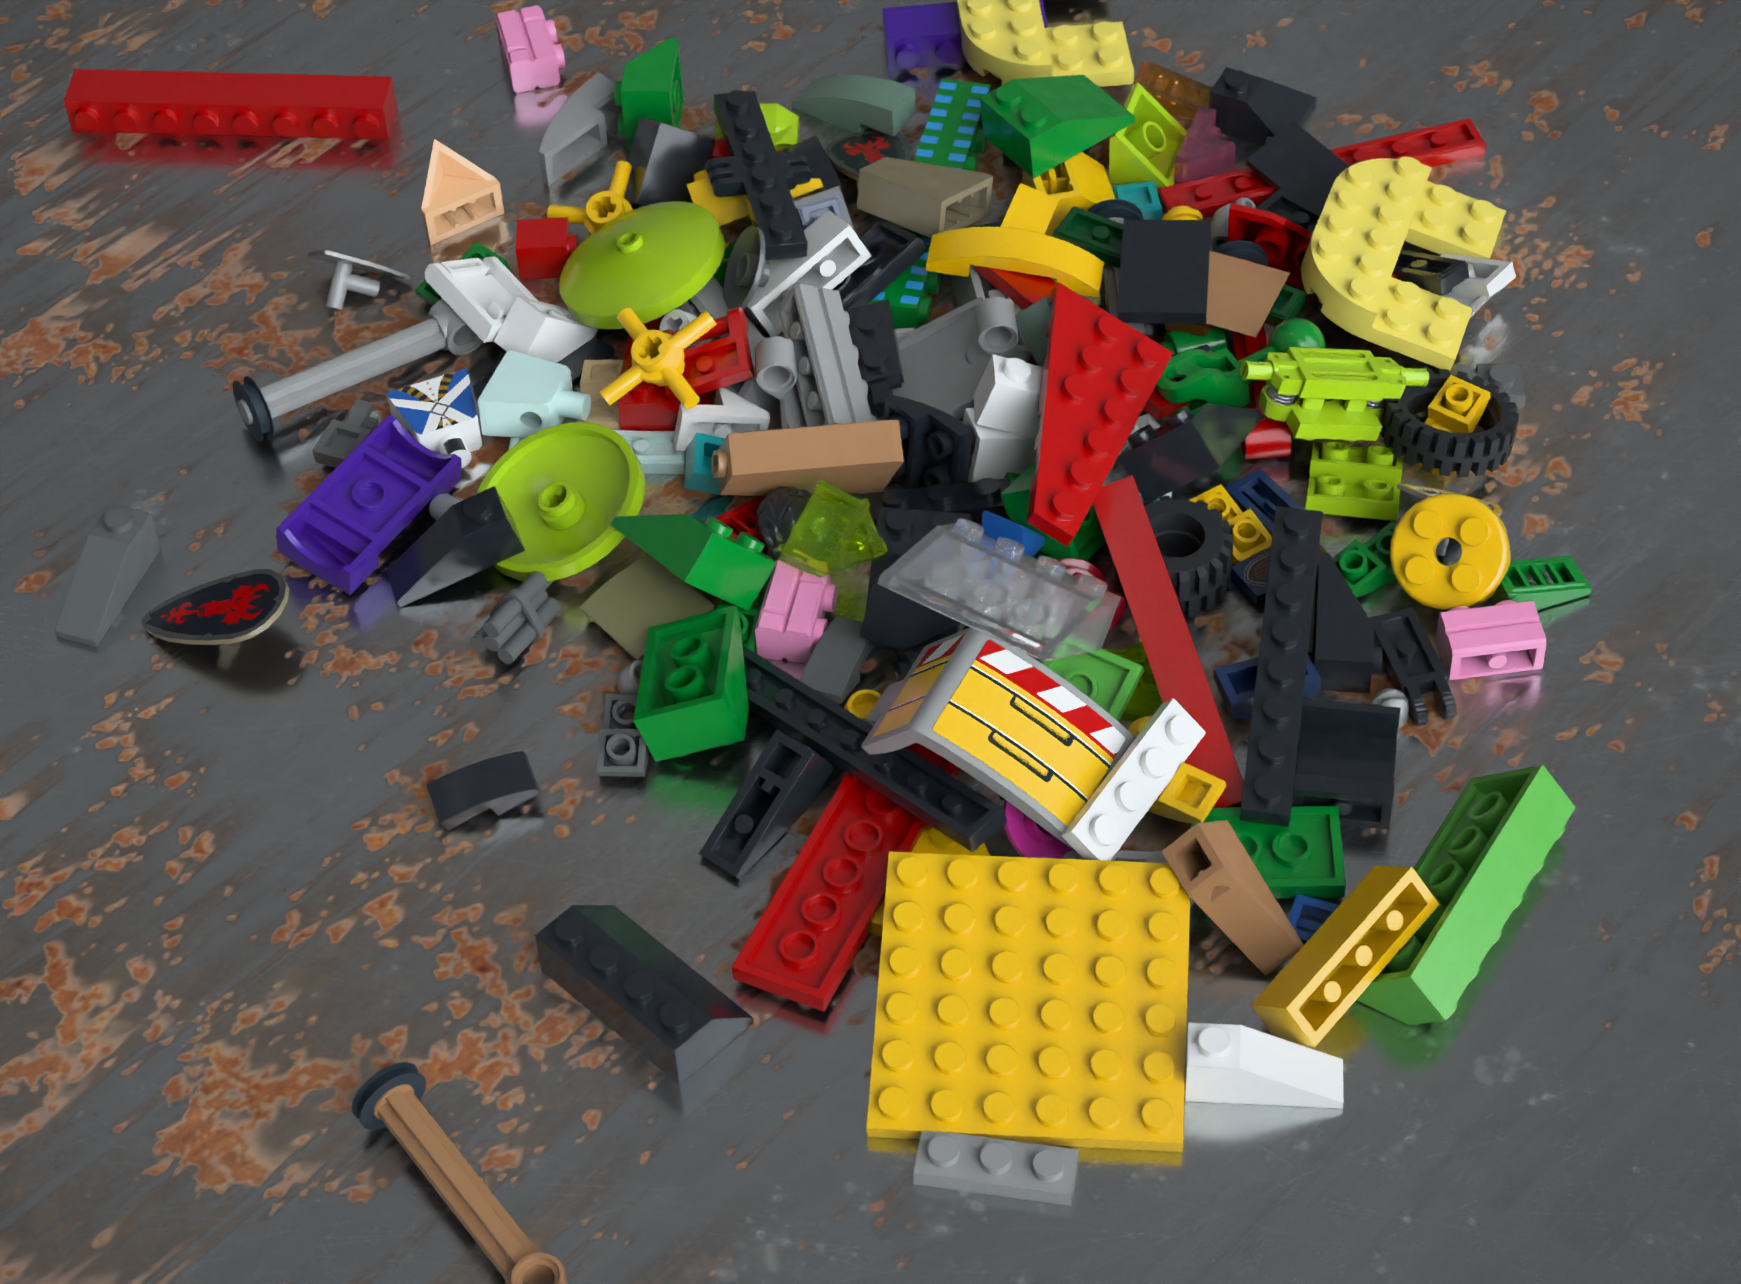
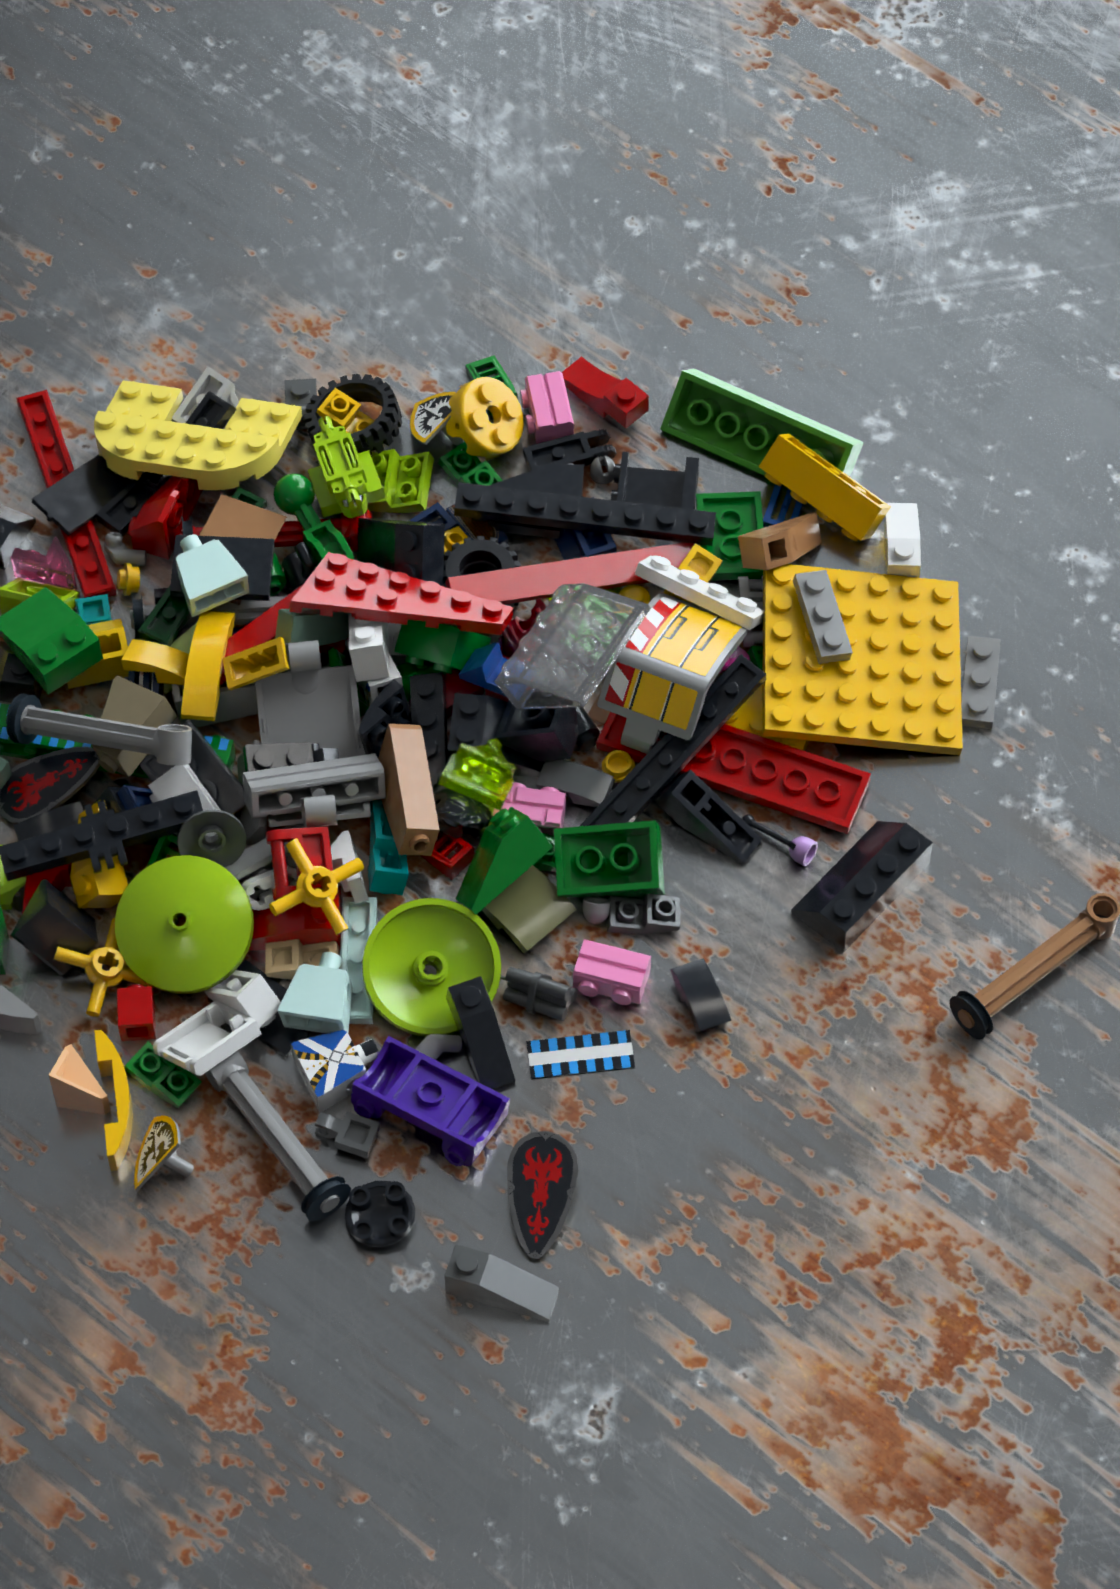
camera: 95 degrees left, 10 degrees up
none -> light grey piece [6,694,192,766]
none -> yellow slope [94,1030,133,1171]
none -> light aqua torso [175,534,249,617]
none -> yellow slope [222,637,289,691]
none -> black dish [345,1181,416,1247]
none -> sticker [526,1030,635,1079]
none -> red slope [561,356,649,429]
none -> bright pink brick [573,939,651,1005]
none -> hinge [742,814,818,866]
none -> light grey plate [793,570,853,664]

